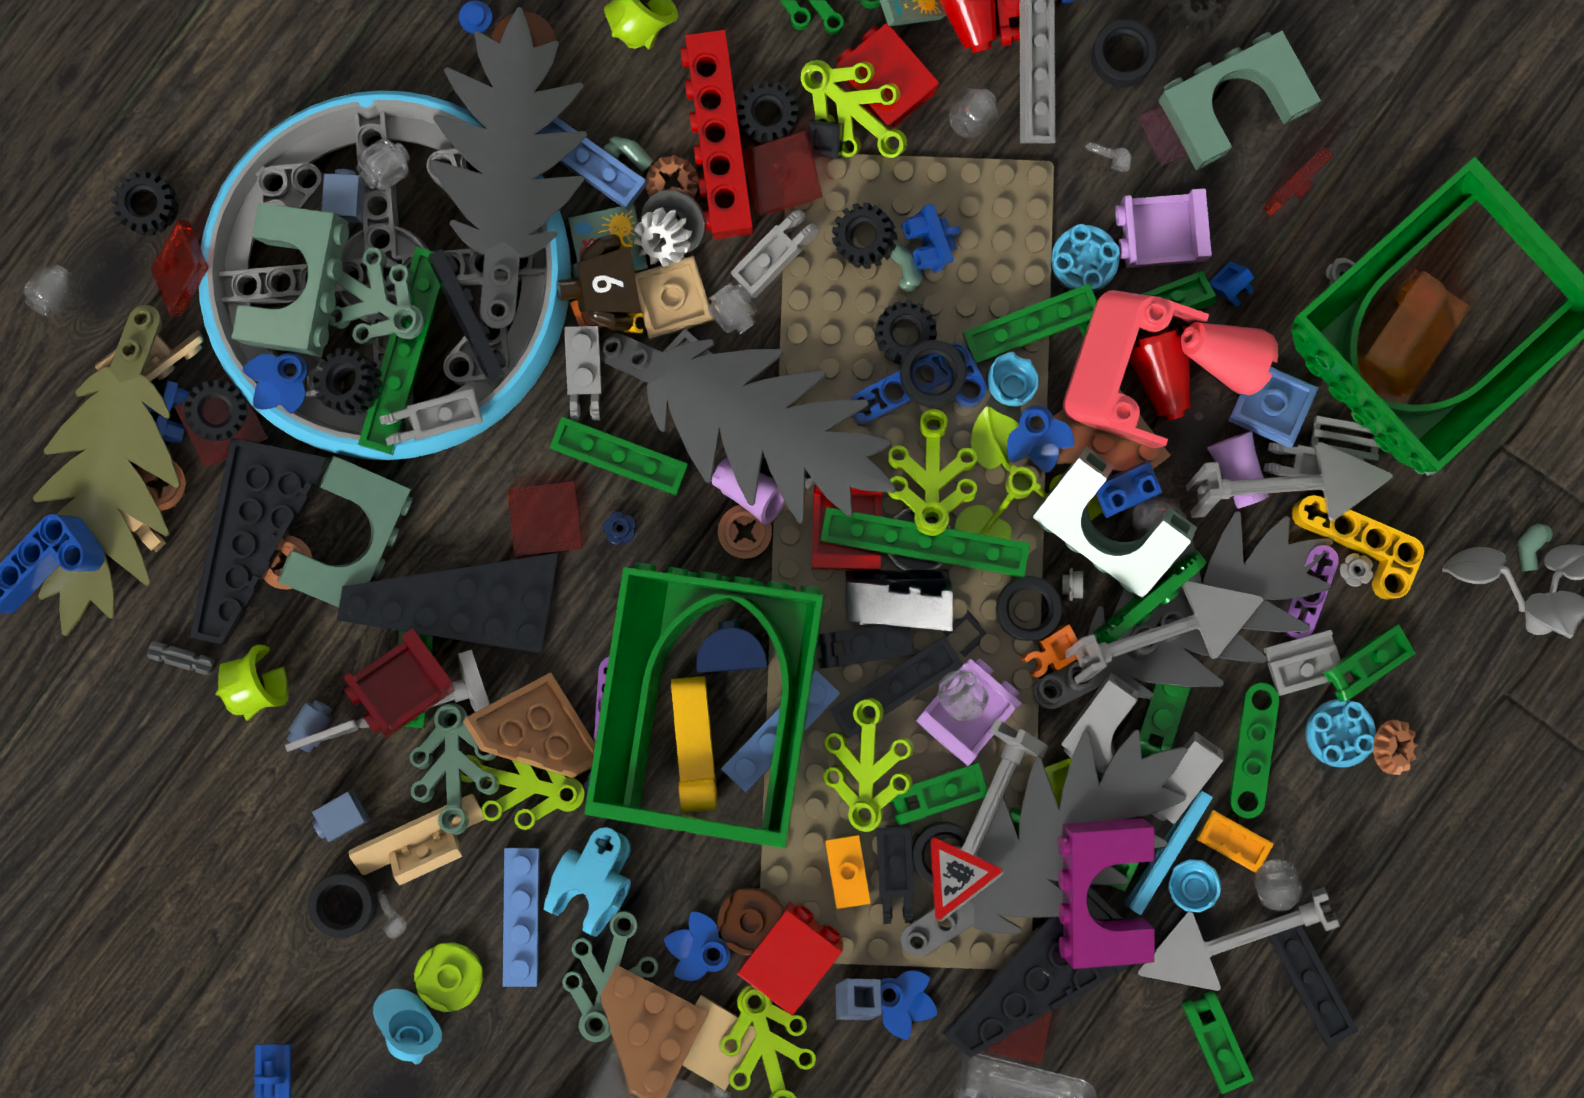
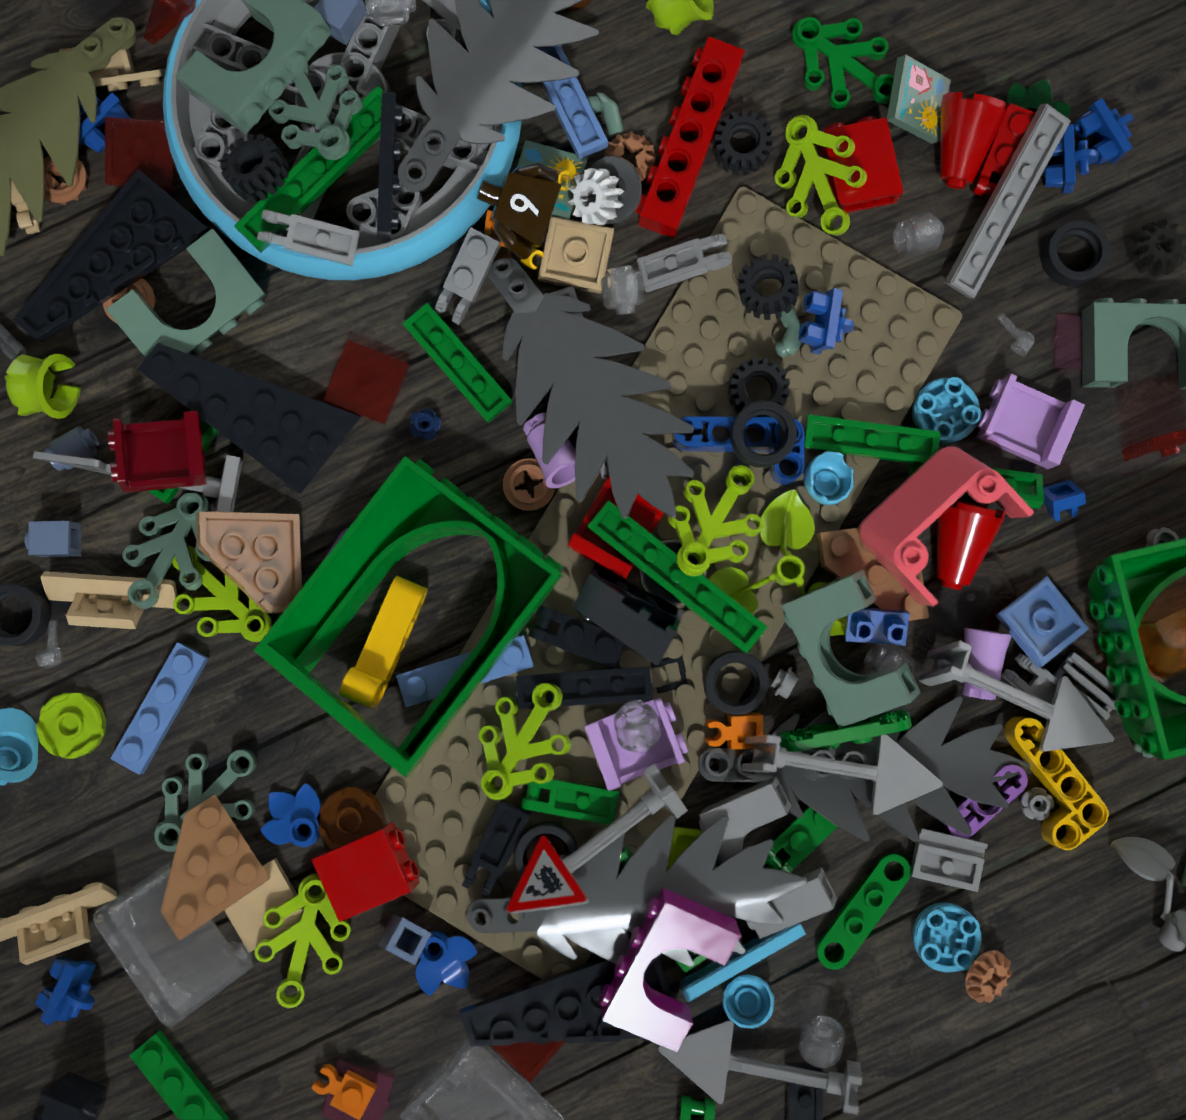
camera: 25 degrees right, 0 degrees up
black tyre [183,380,247,442] -> none
blue plate [242,352,308,414] -> none
medium azure piece [544,827,631,937] -> none
dark blue brick [697,621,768,673] -> none
clear red plate [742,131,823,217] -> none
black tile [806,119,844,159] -> none
light orange plate [825,835,871,909] -> none
blue plate [1007,405,1075,473] -> none
coral cone [1181,322,1279,395] -> none
light orange plate [1195,810,1274,874] -> none
green plate [1323,624,1416,702] -> none

